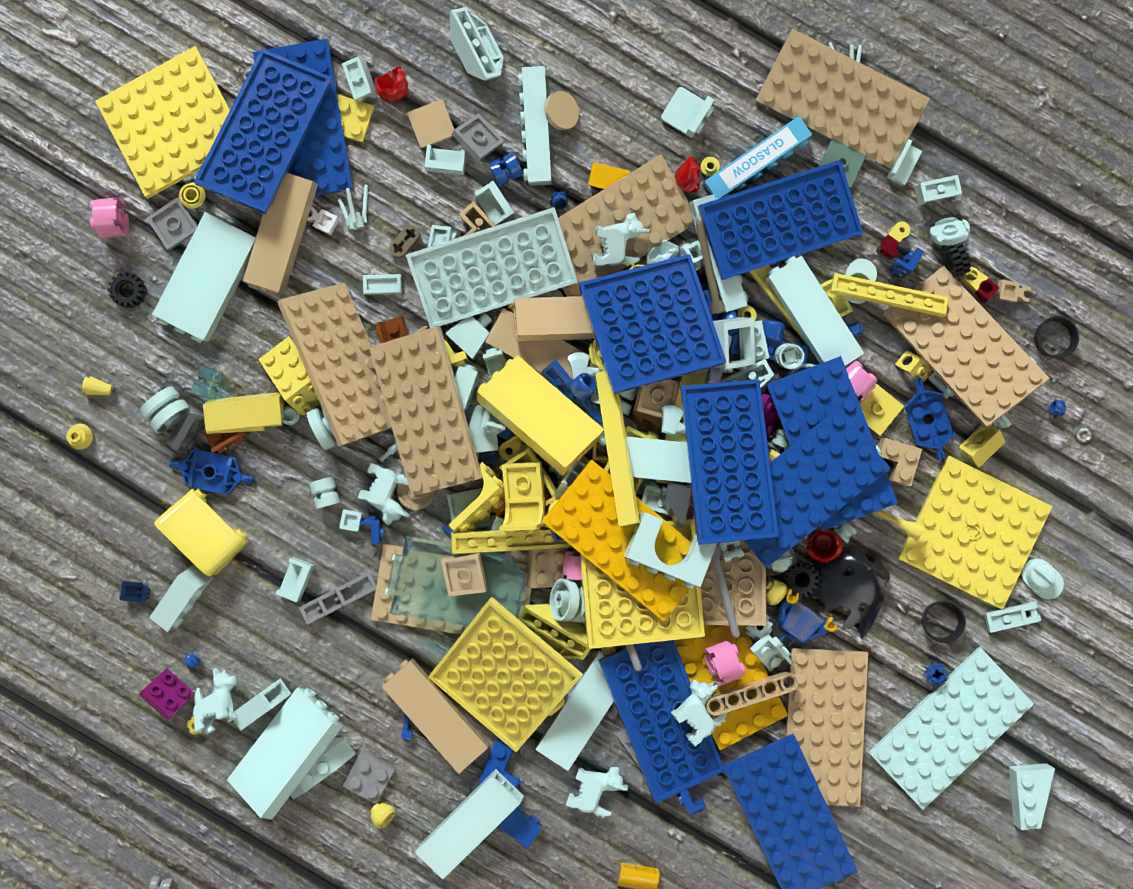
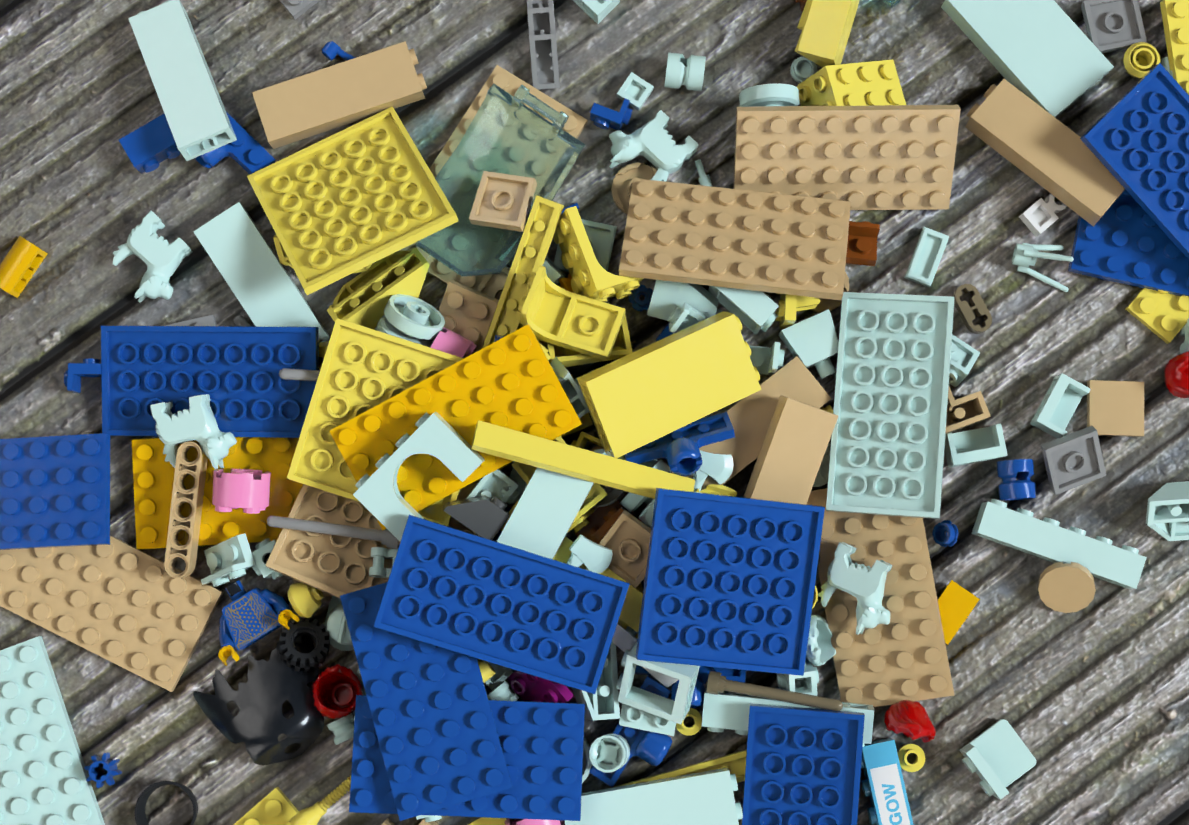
camera: 115 degrees right, 5 degrees down
light yellow plate [499,435,530,461] -> none

